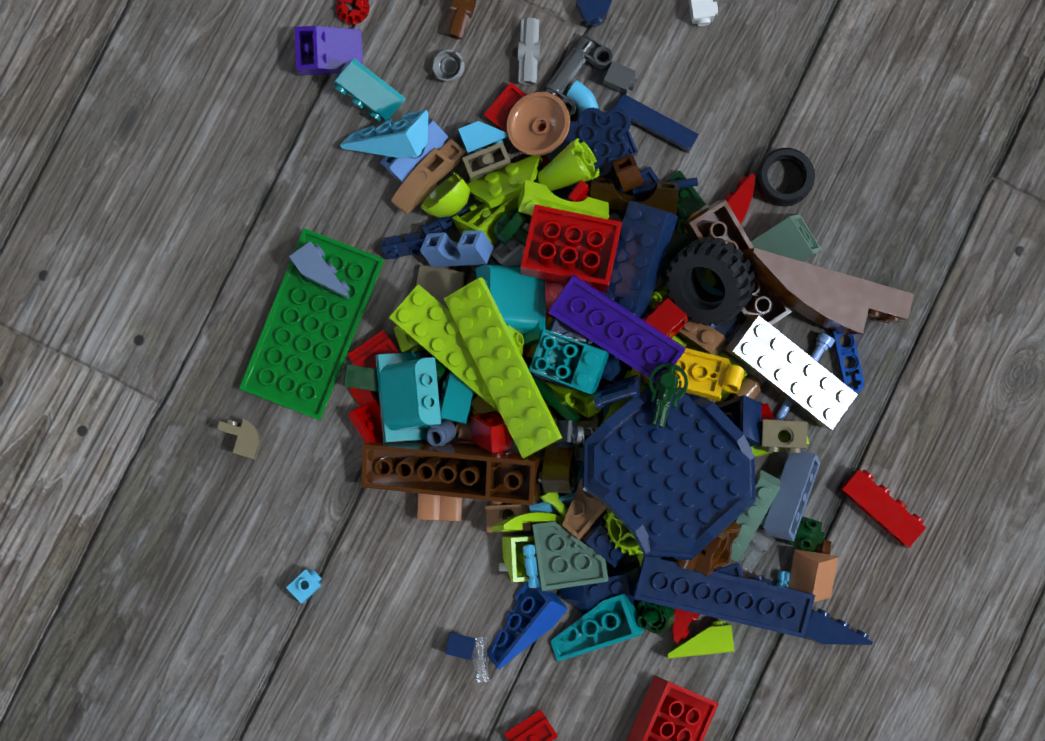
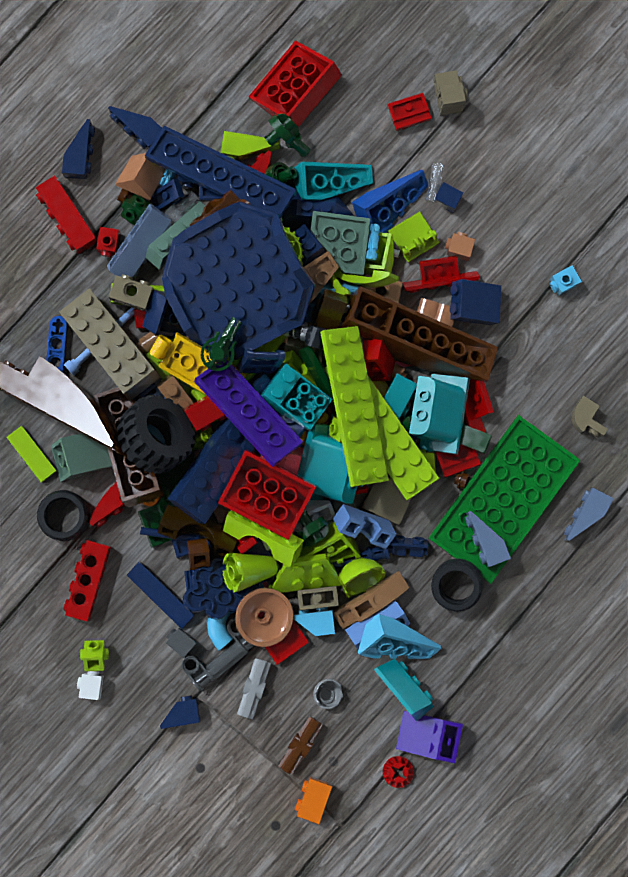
camera: 165 degrees left, 0 degrees up
sand blue brick [427,420,456,446] -> none
none -> lime tile [6,425,57,483]
none -> dark blue slope [62,119,95,179]
none -> red brick [63,540,111,622]
none -> lime brick [80,640,109,671]
none -> red brick [96,227,121,257]
none -> dark blue slope [151,179,185,211]
none -> dark green pin [264,113,310,157]
none -> lime hinge [388,211,440,262]
none -> red bracket [402,256,480,293]
none -> black tyre [431,559,483,612]
none -> nougat brick [445,232,475,261]
none -> dark blue brick [450,279,502,325]
none -> reddish brown plate [454,471,470,489]
none -> sand blue slope [564,488,614,541]

